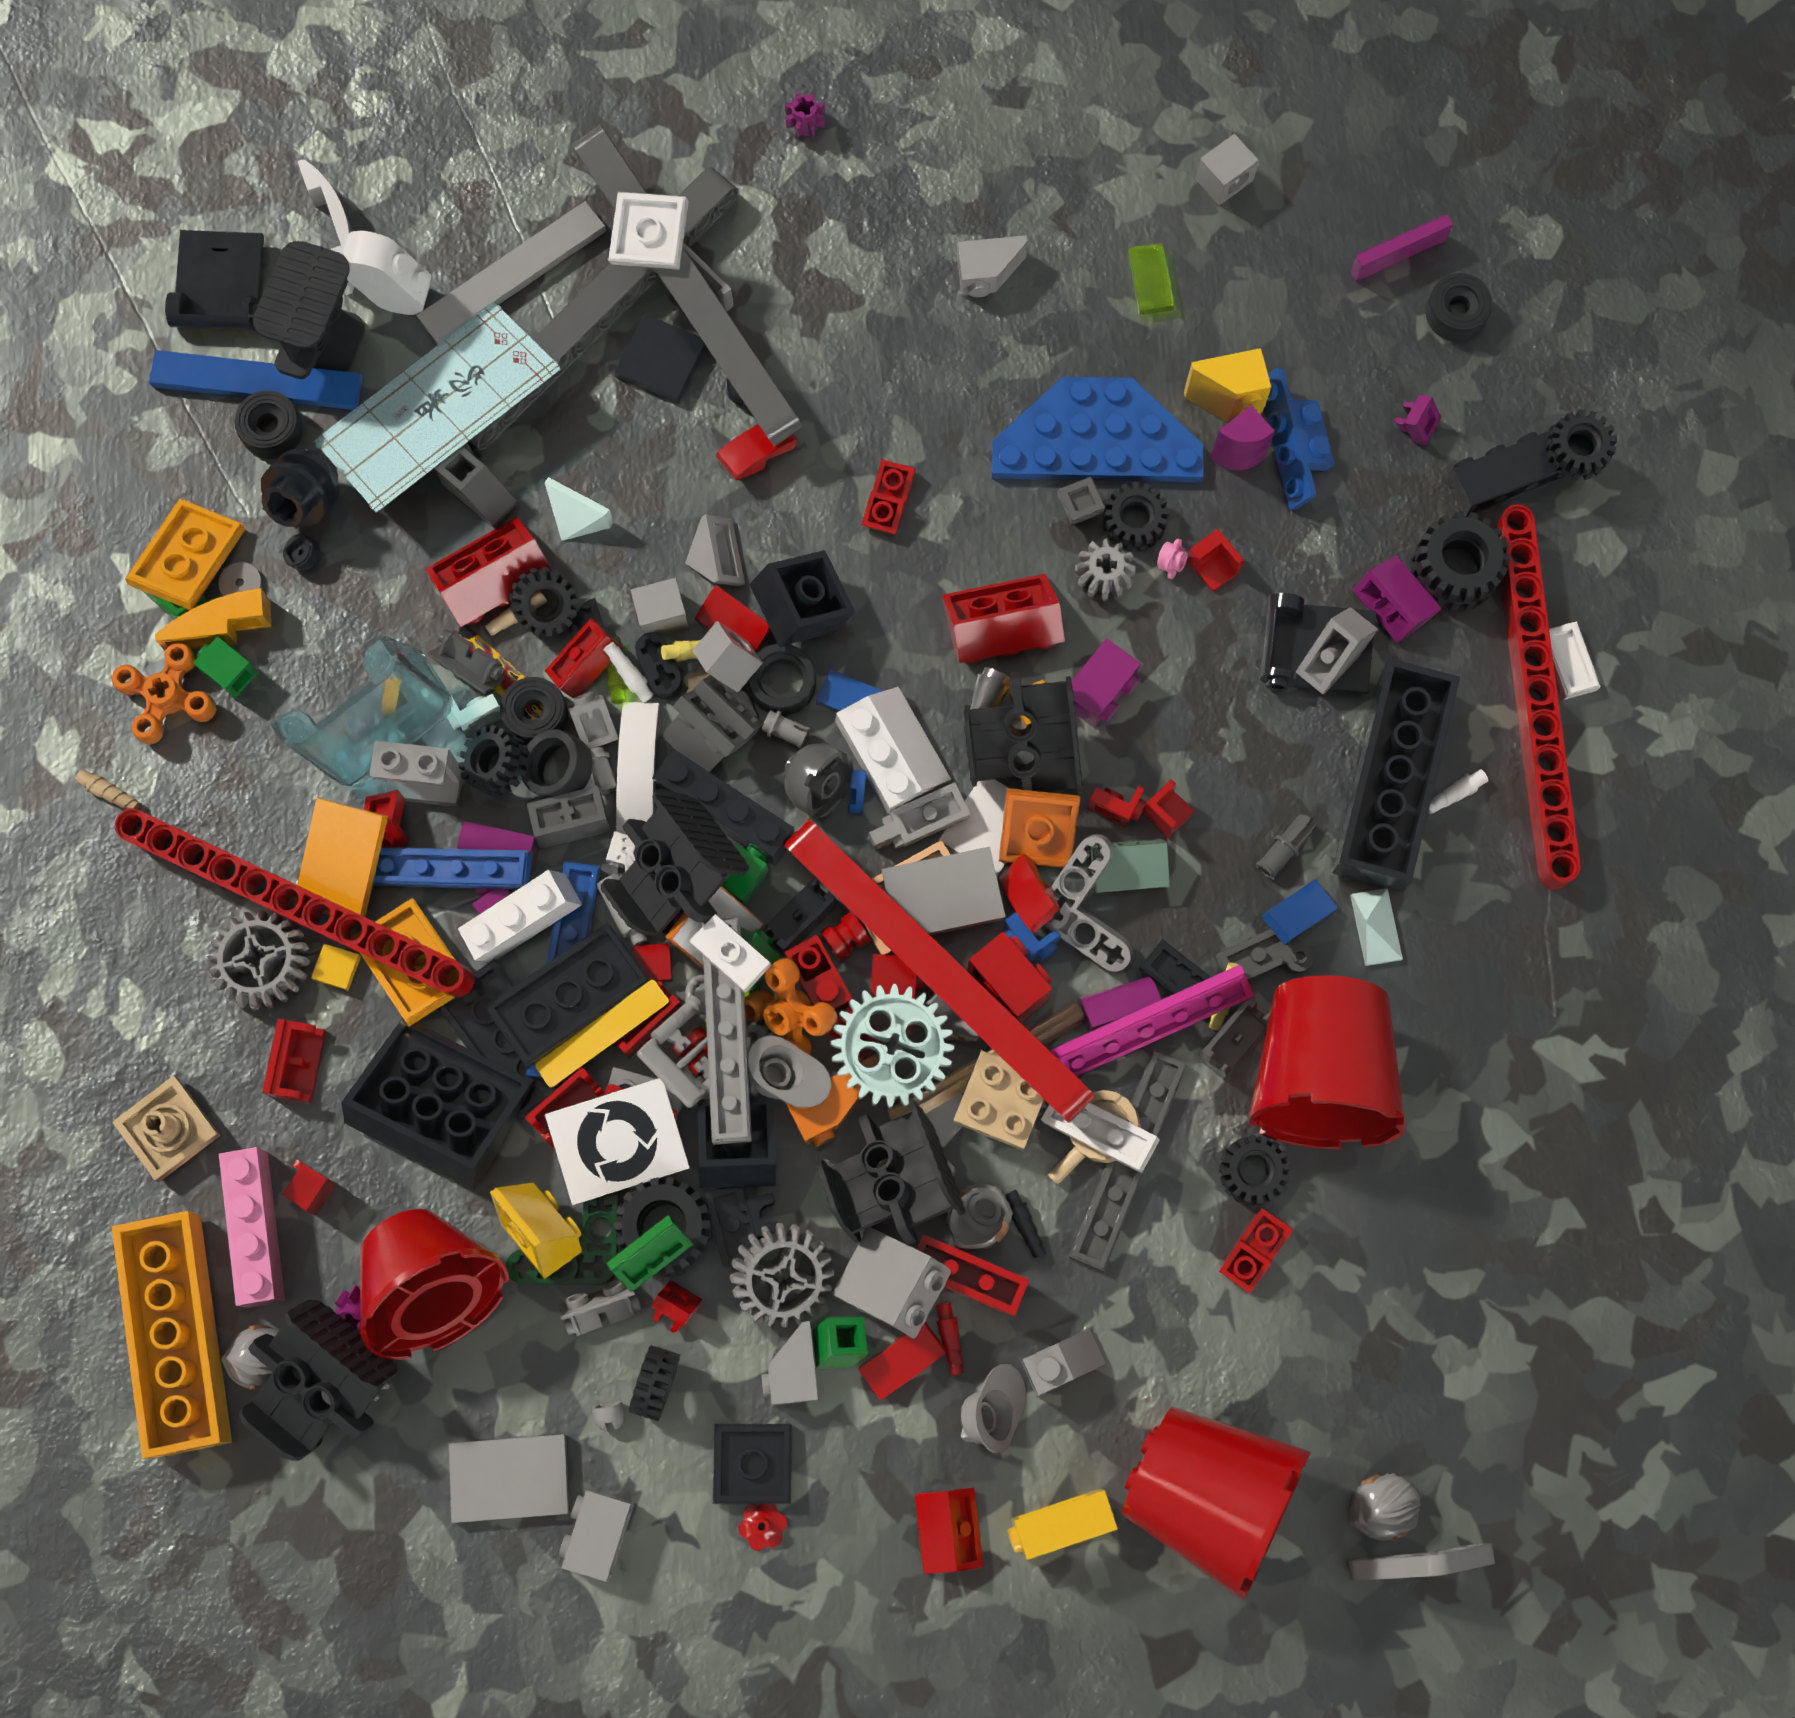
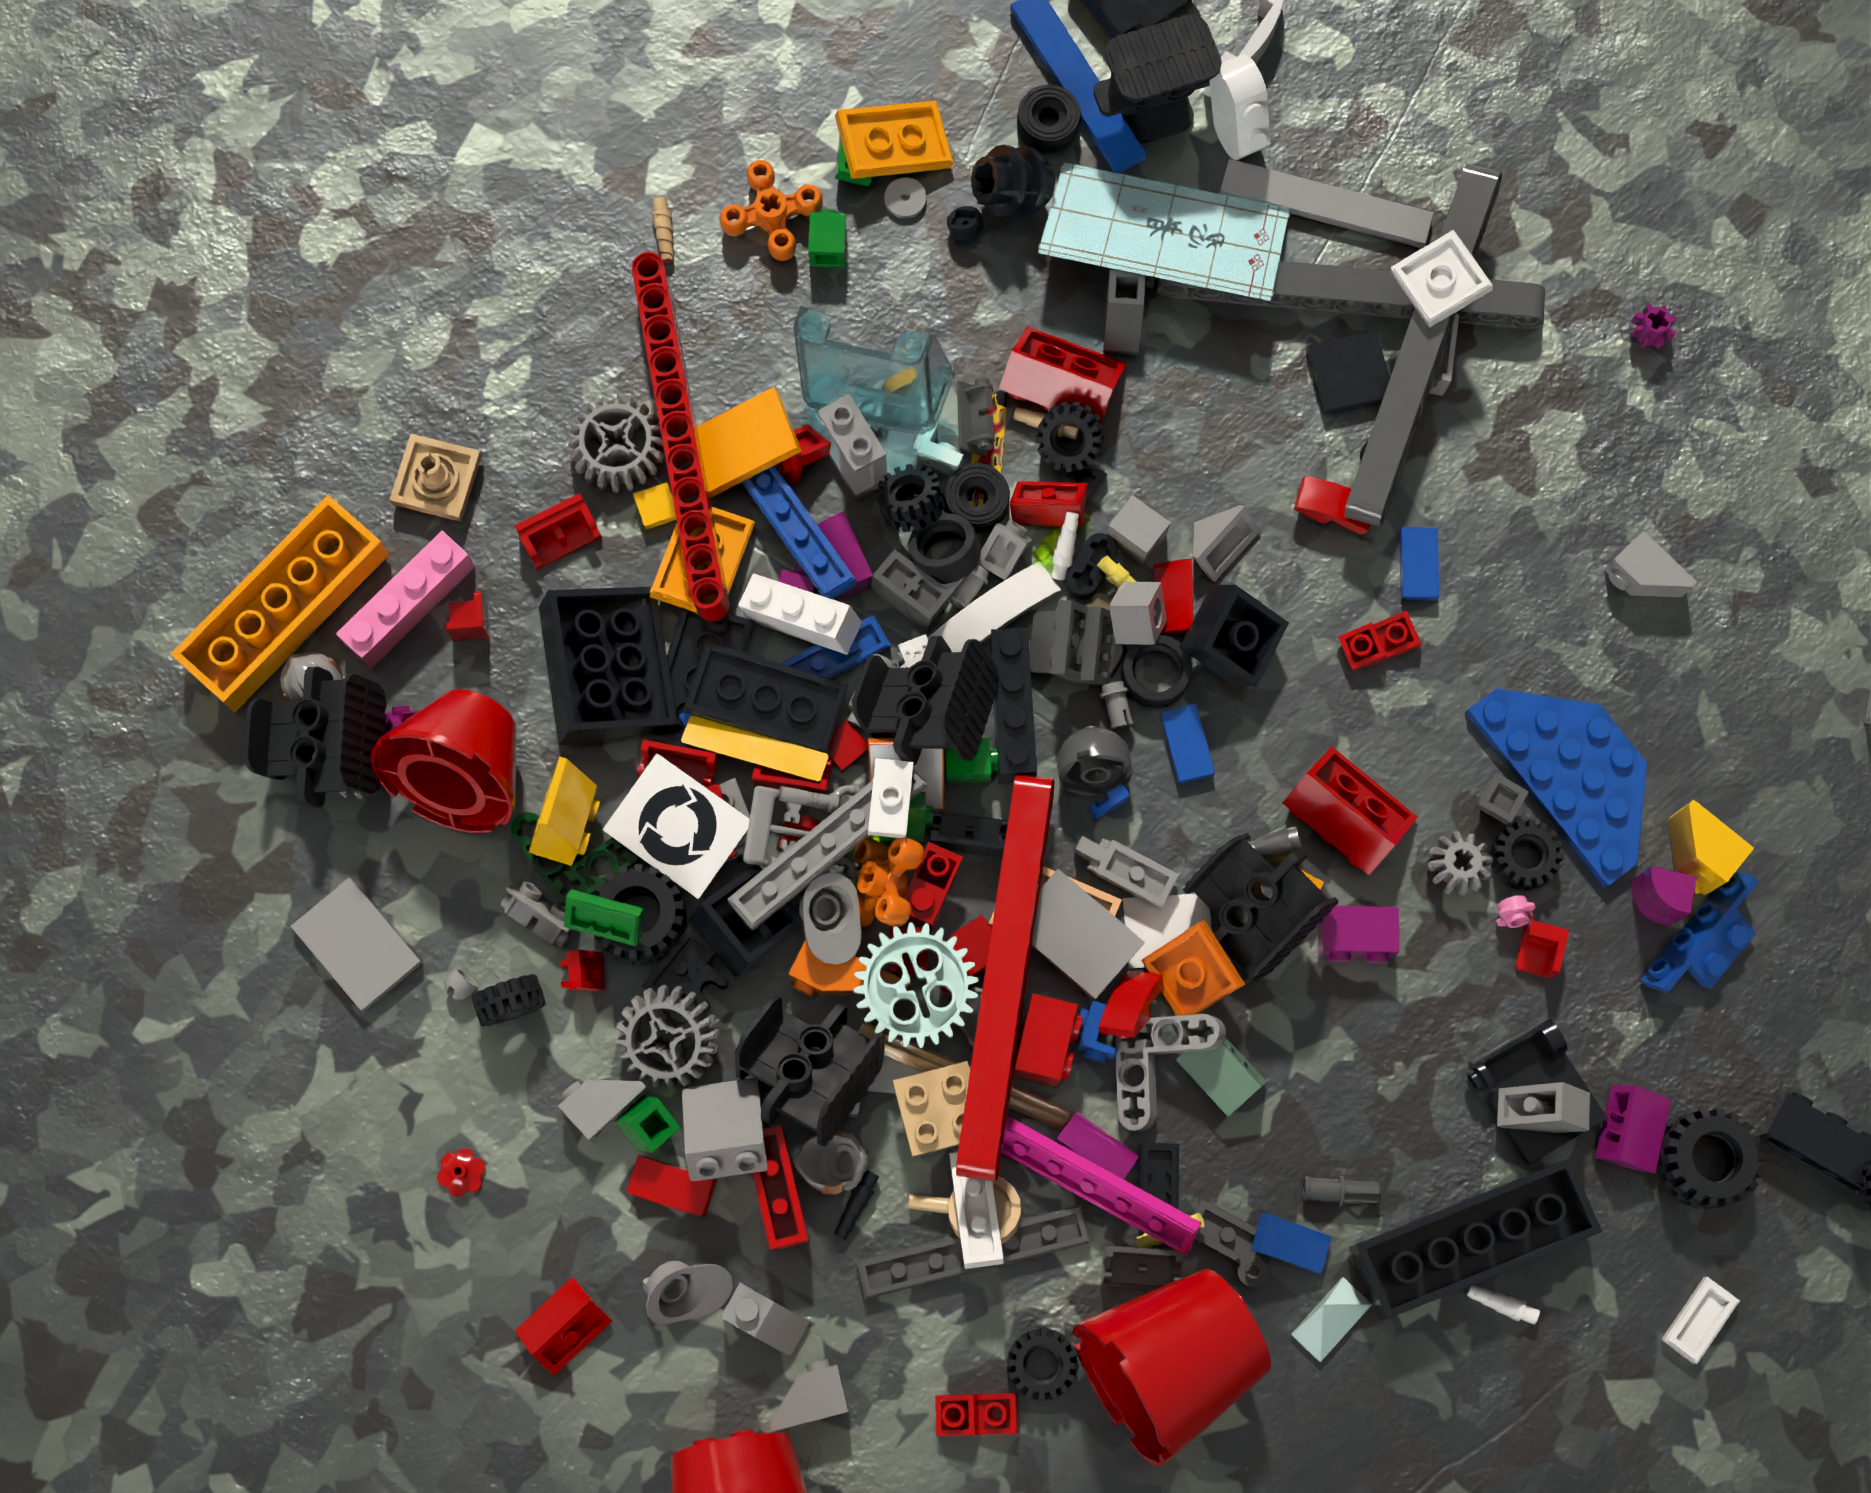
camera: 50 degrees right, 0 degrees up
light orange slope [155,588,272,651] -> none
light aqua slope [545,477,613,541] -> none
light grey brick [559,1490,635,1582] -> none
black tile [713,1424,792,1504] -> none
red wheel [820,911,871,962] -> none
white slope [835,687,951,815] -> none
red animal [936,1302,964,1375] -> none
yellow window [1007,1489,1118,1560] -> none
red bracket [1087,786,1147,828] -> none
clear neon green tile [1128,243,1174,315] -> none
red panel [1142,779,1195,839] -> none
magenta tile [1395,395,1442,446] -> none
red beam [1494,504,1580,890] -> none
none -> light grey slope [769,1359,849,1432]
none -> blue tile [1399,527,1440,601]

